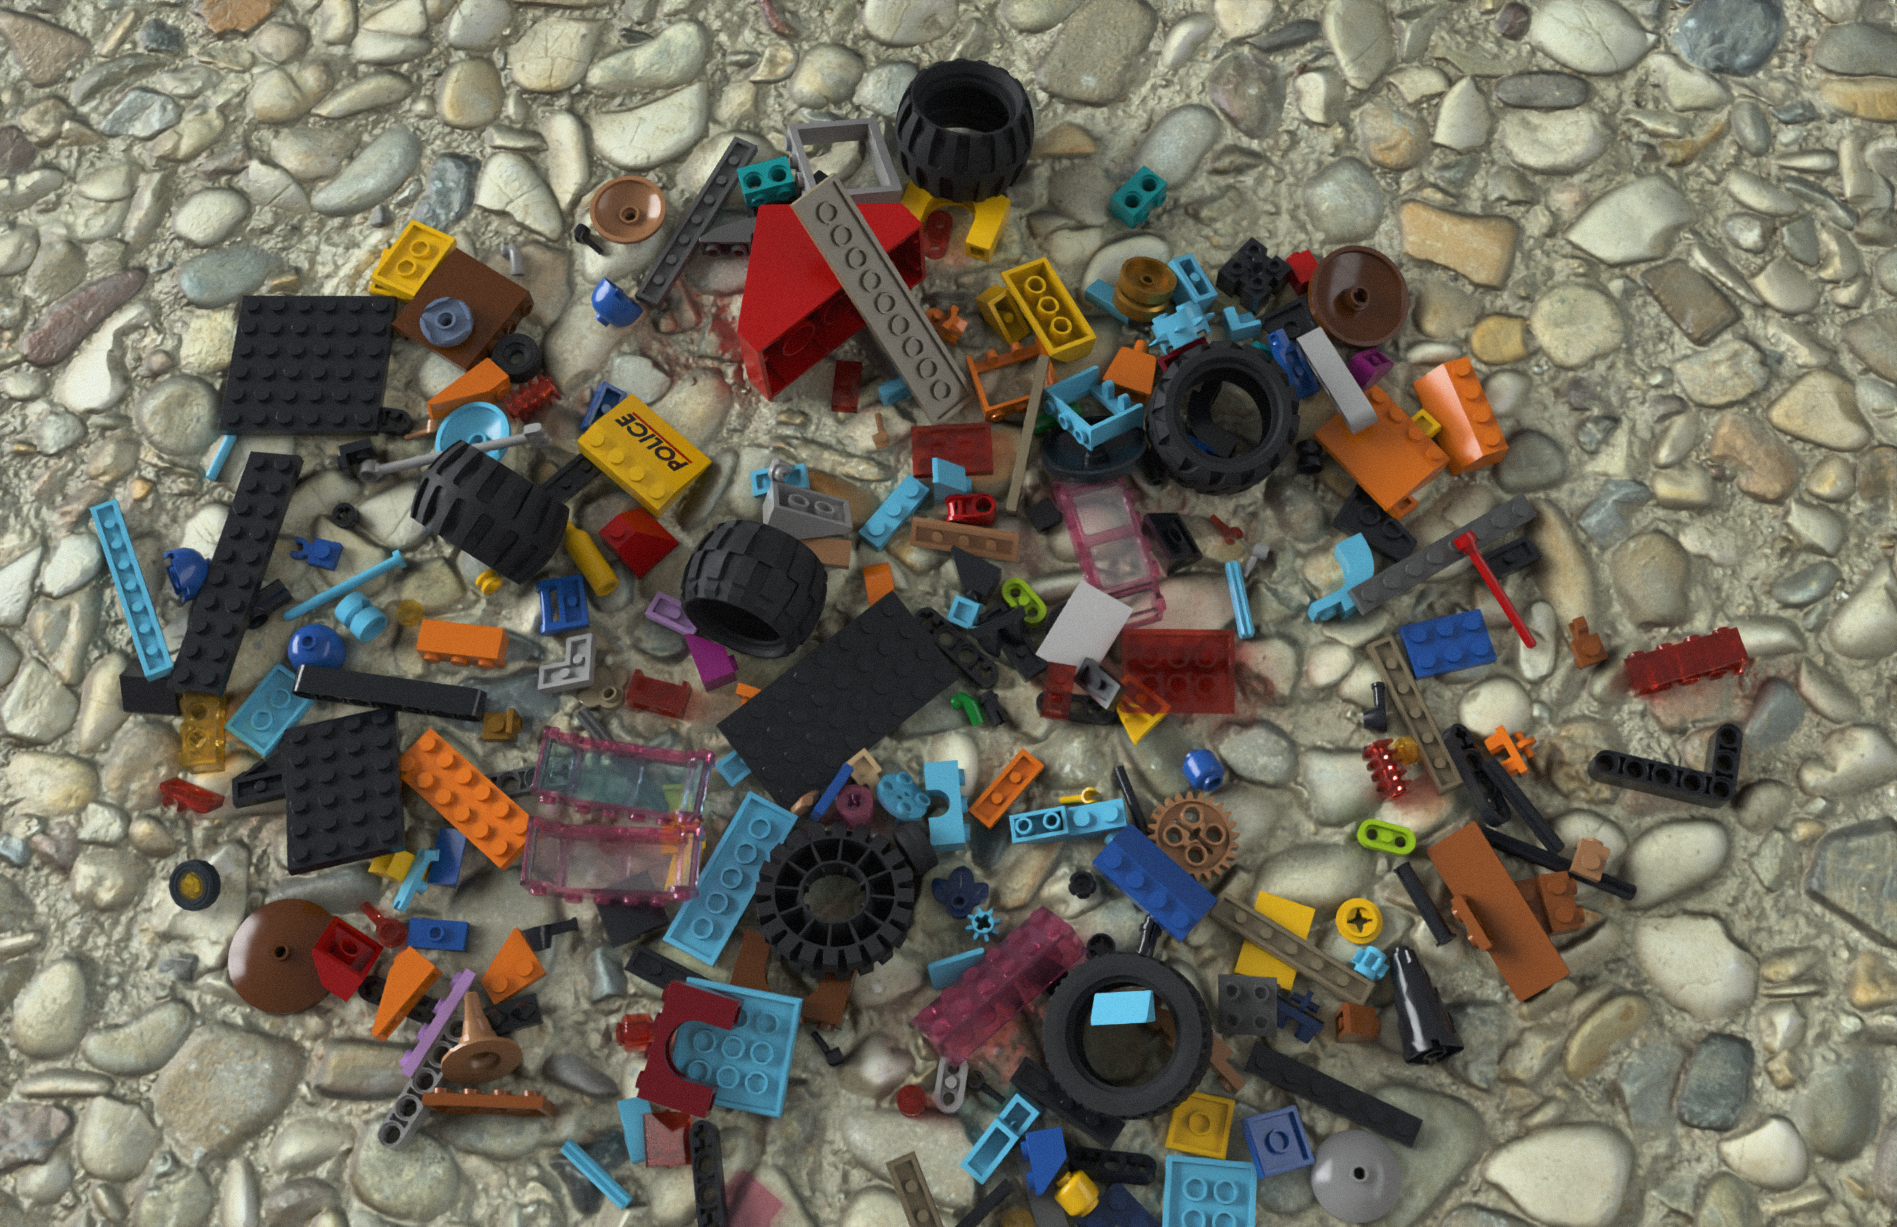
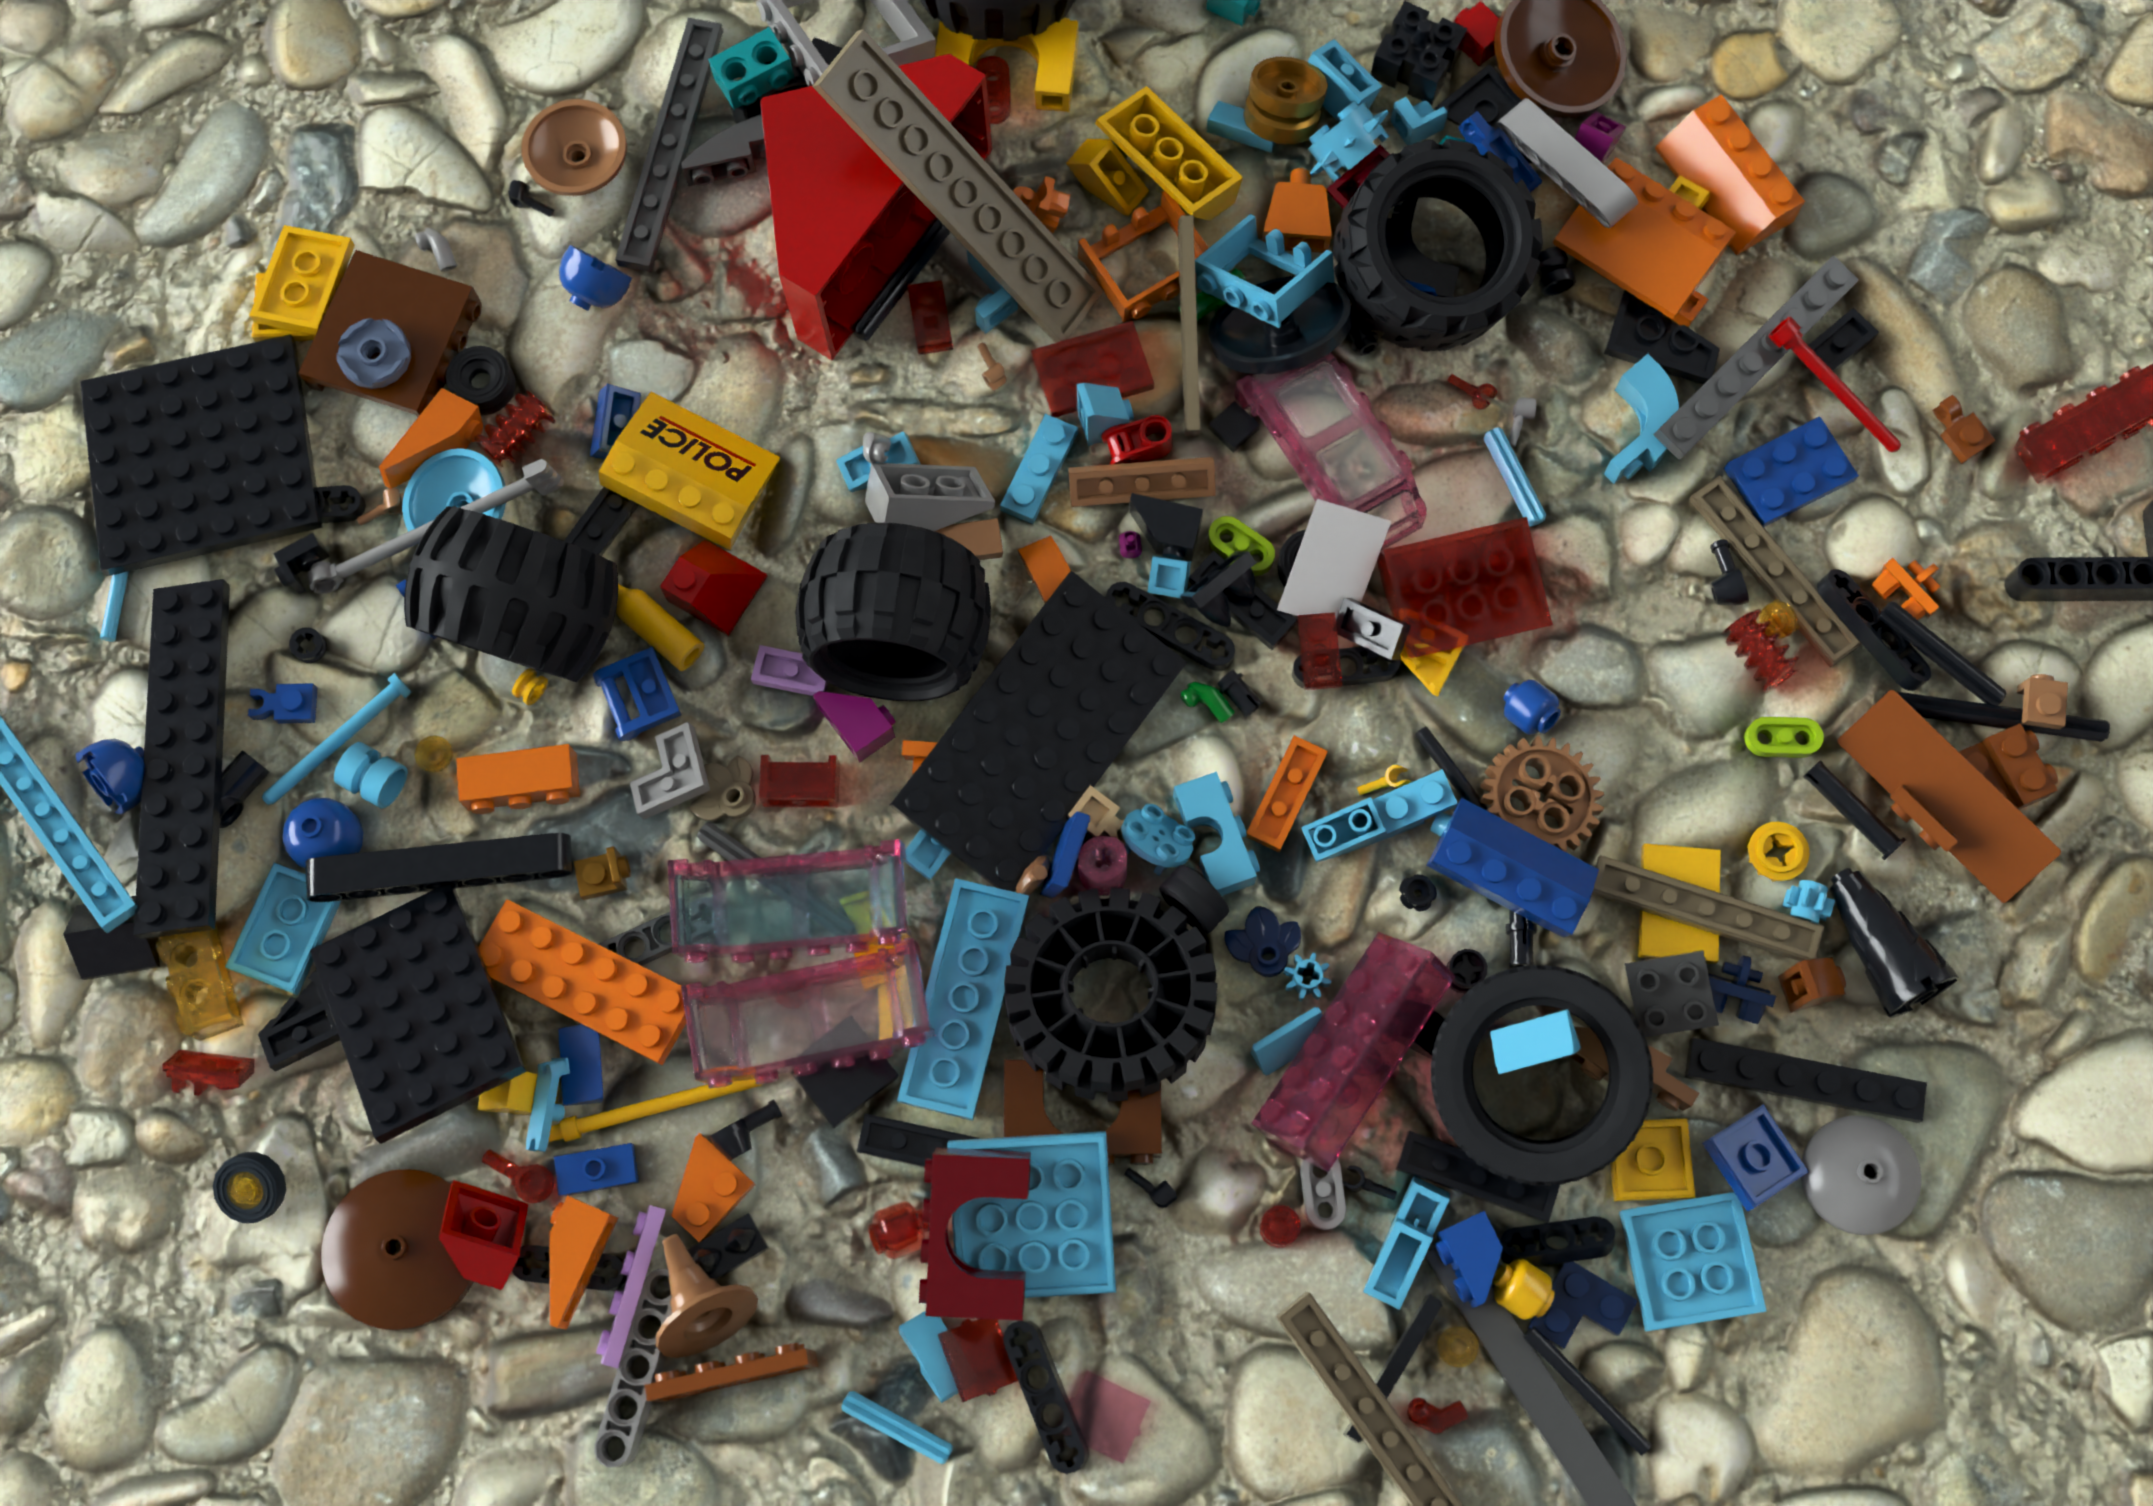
camera: 15 degrees left, 5 degrees up
black slope [1141,513,1204,576] -> none
none -> yellow bar [548,1071,762,1143]
none -> black axle [852,217,950,341]
none -> magenta rock [1119,531,1142,558]

